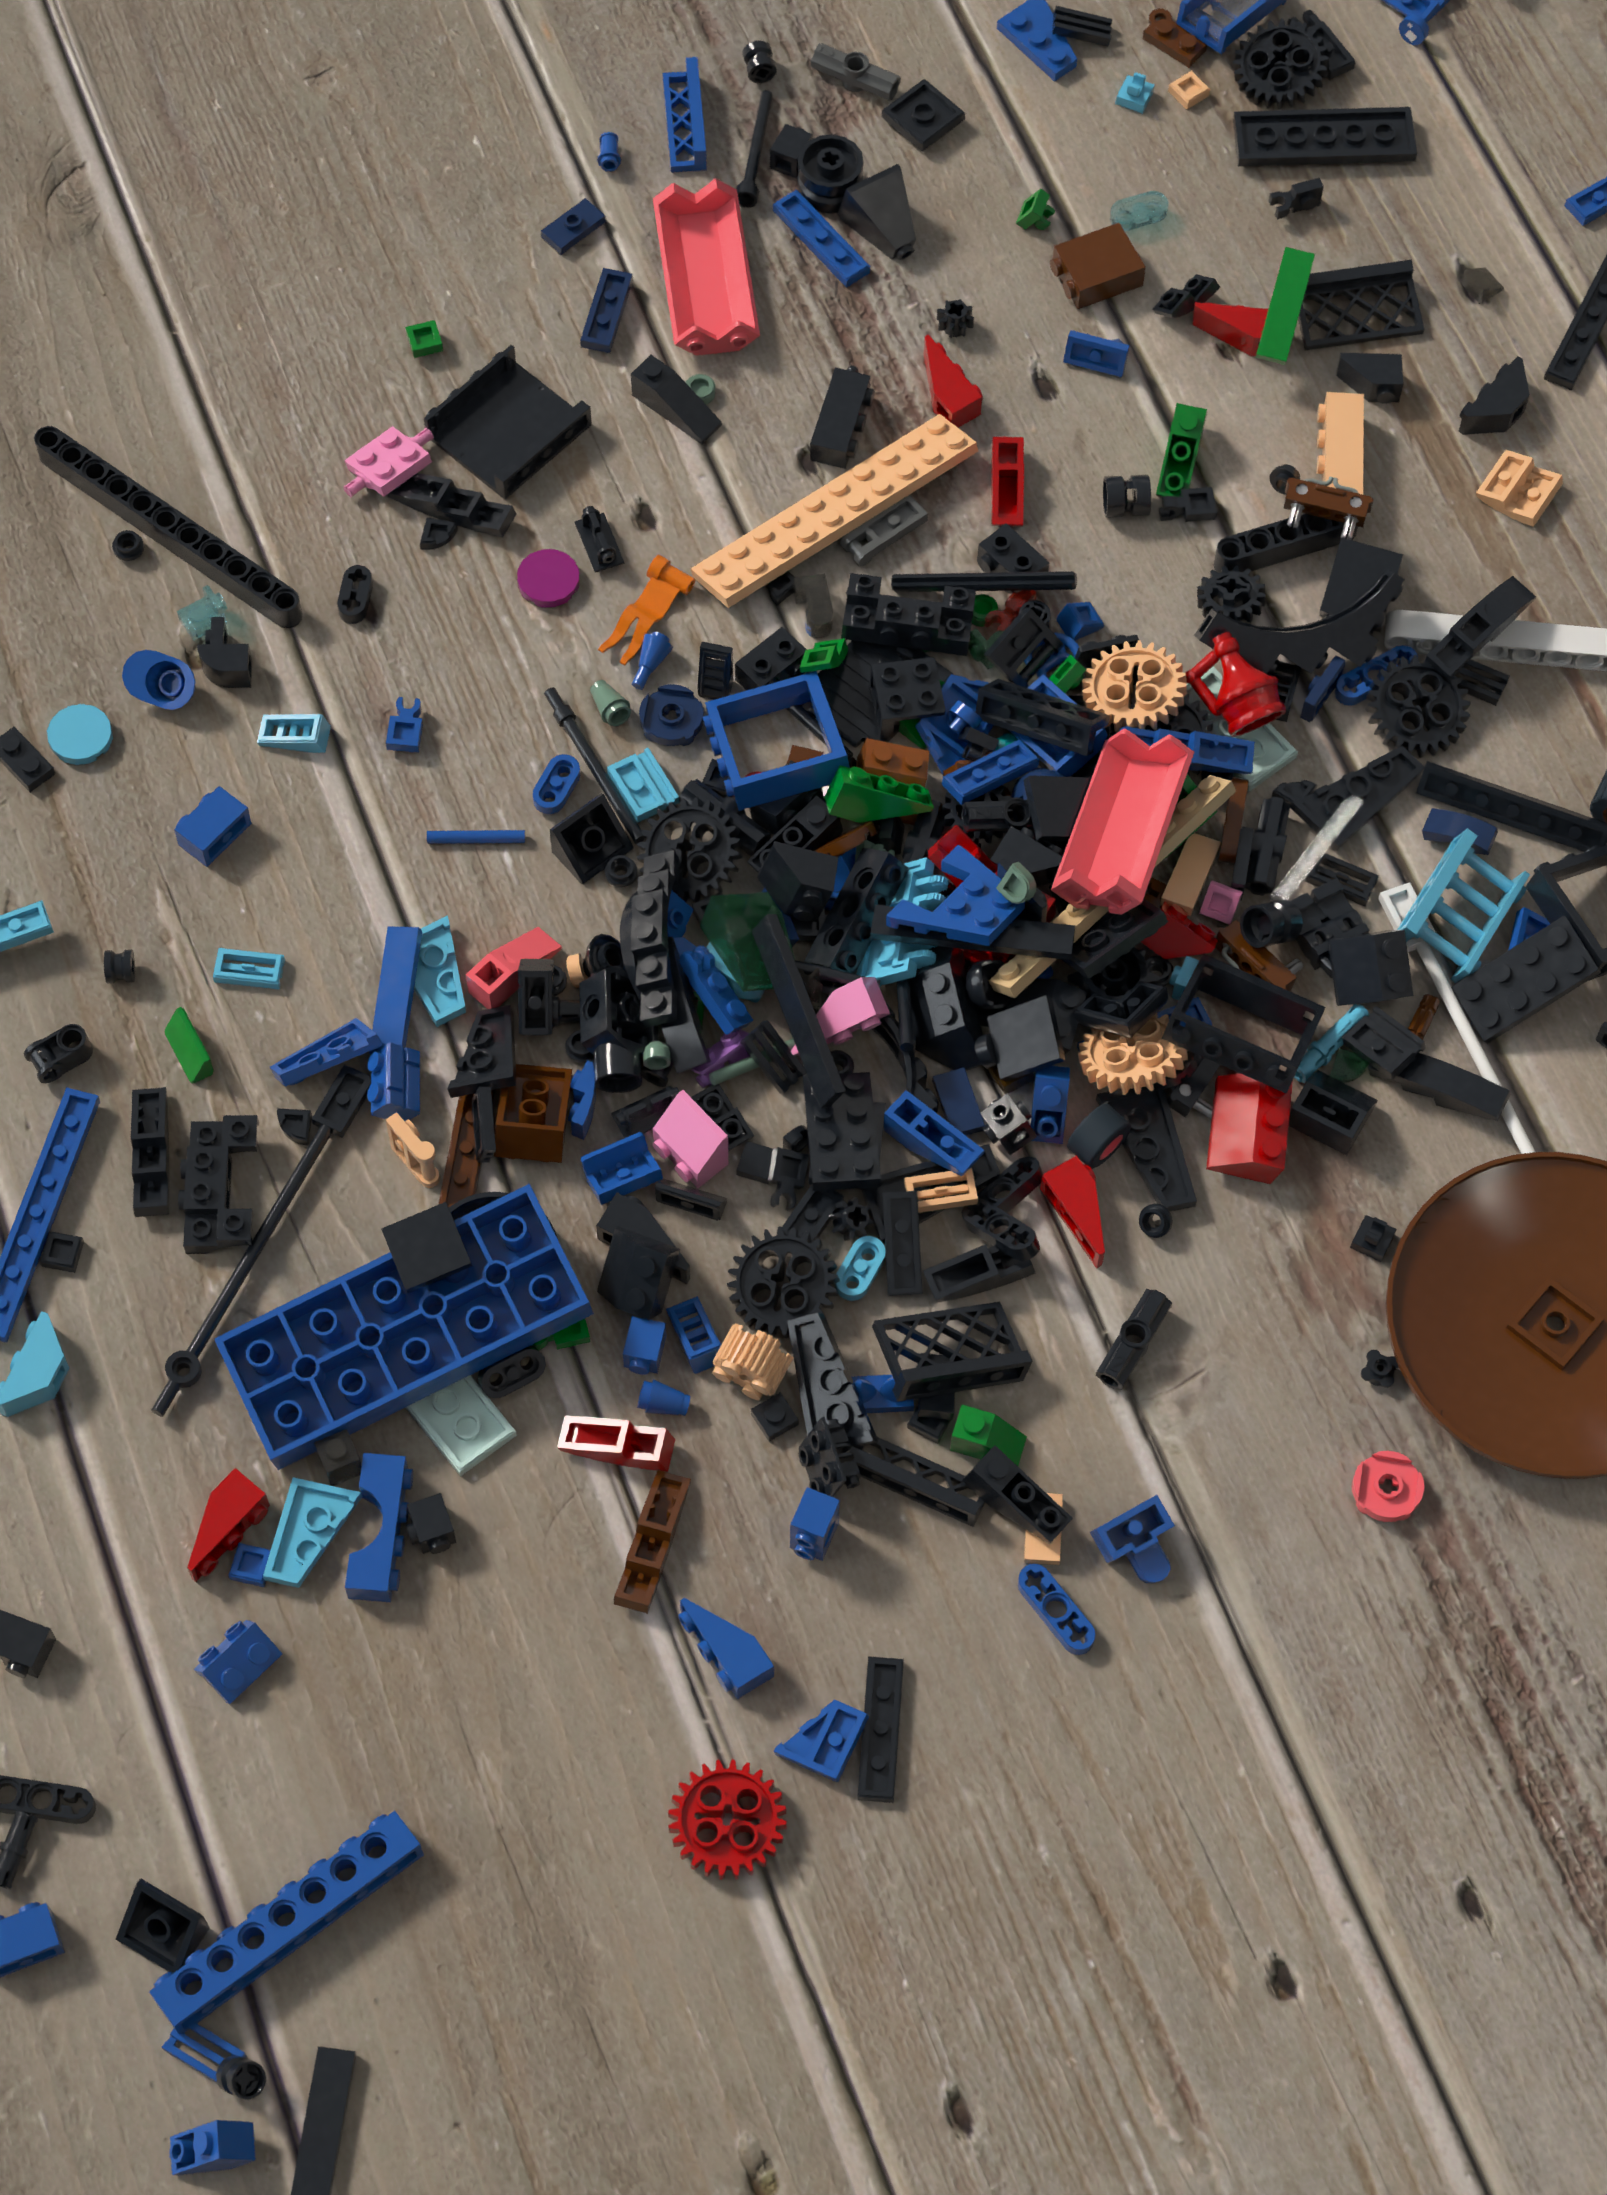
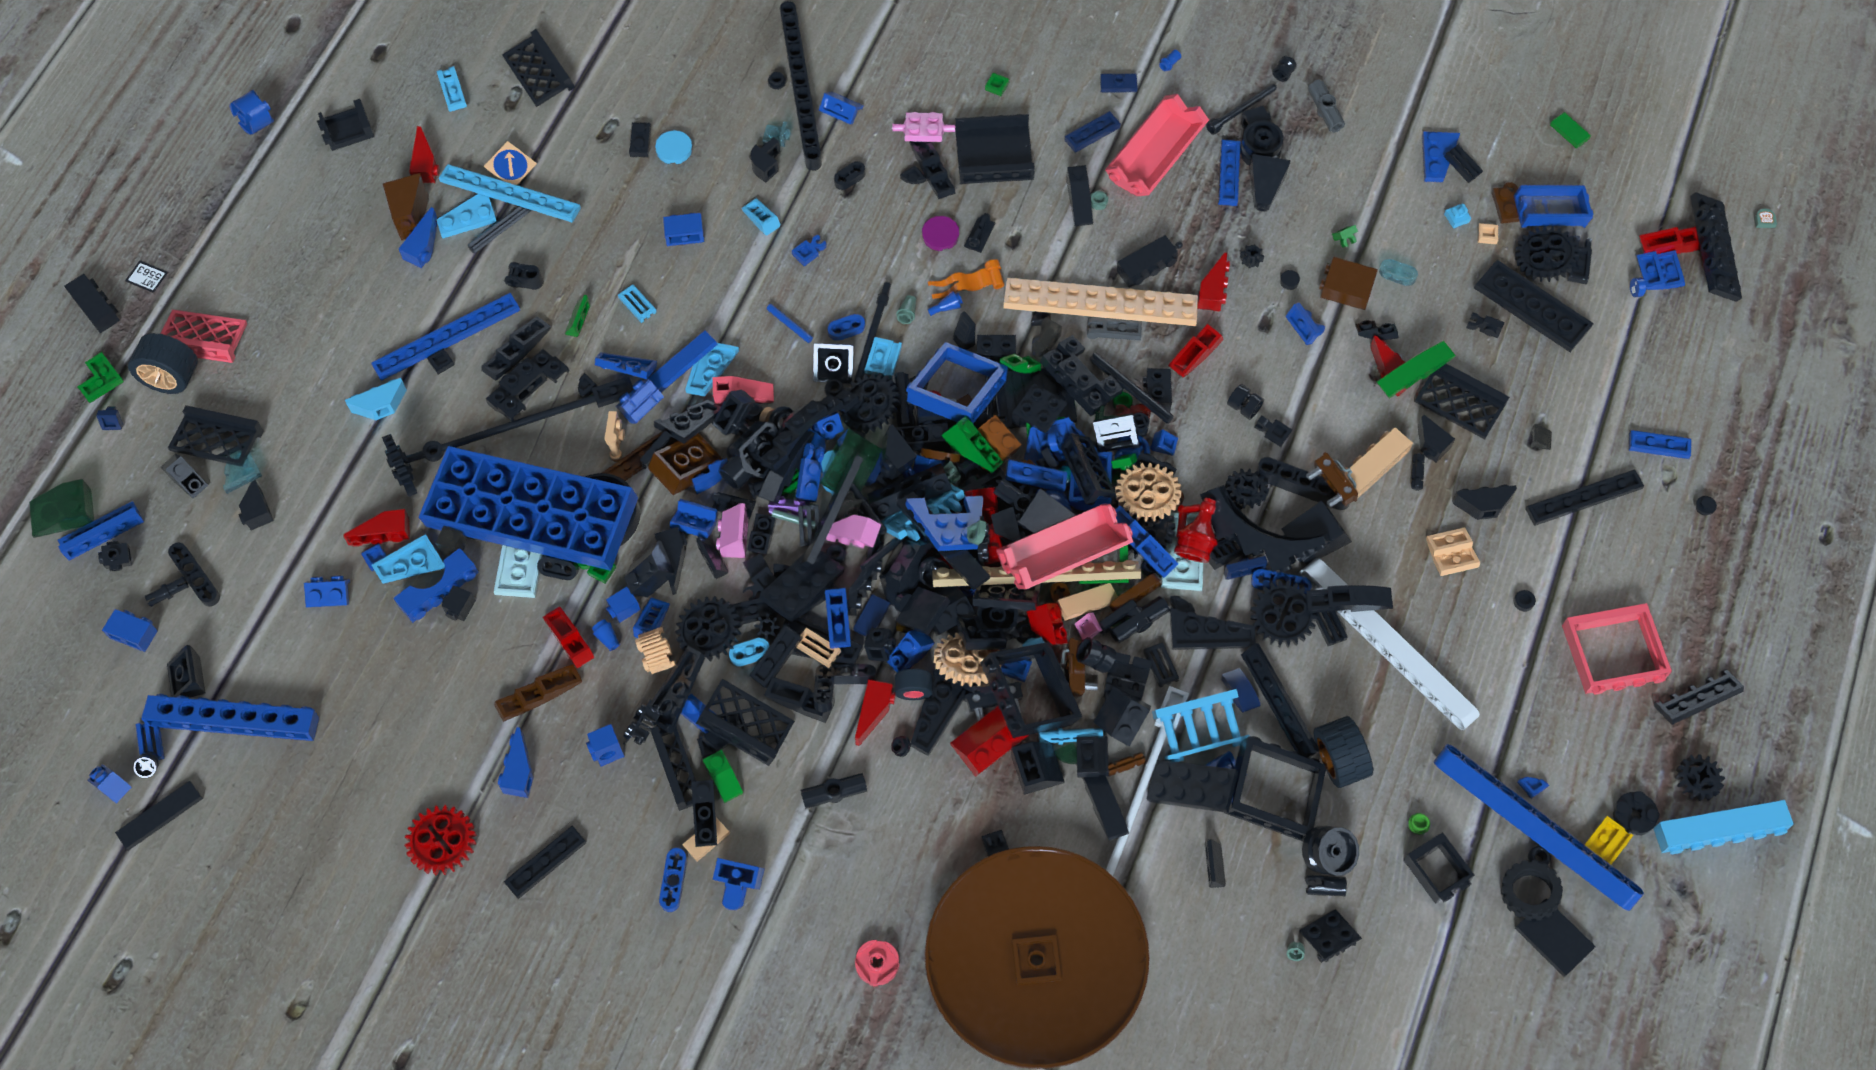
camera: 45 degrees right, 0 degrees up
black wheel [104,949,135,984] -> none
blue piece [122,650,196,710] -> none
black tile [381,1202,472,1293] -> none
dark blue plate [639,684,704,746] -> none
sand green hinge [643,1041,671,1070] -> none
blue fence [663,57,707,172] -> none
black plate [751,1392,799,1442] -> none
blue wing [774,1699,869,1782] -> none
black plate [881,79,965,152] -> none
green slope [1156,403,1207,497] -> none
black plate [1269,464,1300,495] -> none
clear tile [1269,795,1364,902] -> none
black plate [1361,1350,1399,1388] -> none
none -> black gear [382,434,417,497]
none -> blue panel [819,92,864,125]
none -> black tile [1280,270,1300,290]
none -> black axle [1411,453,1425,491]

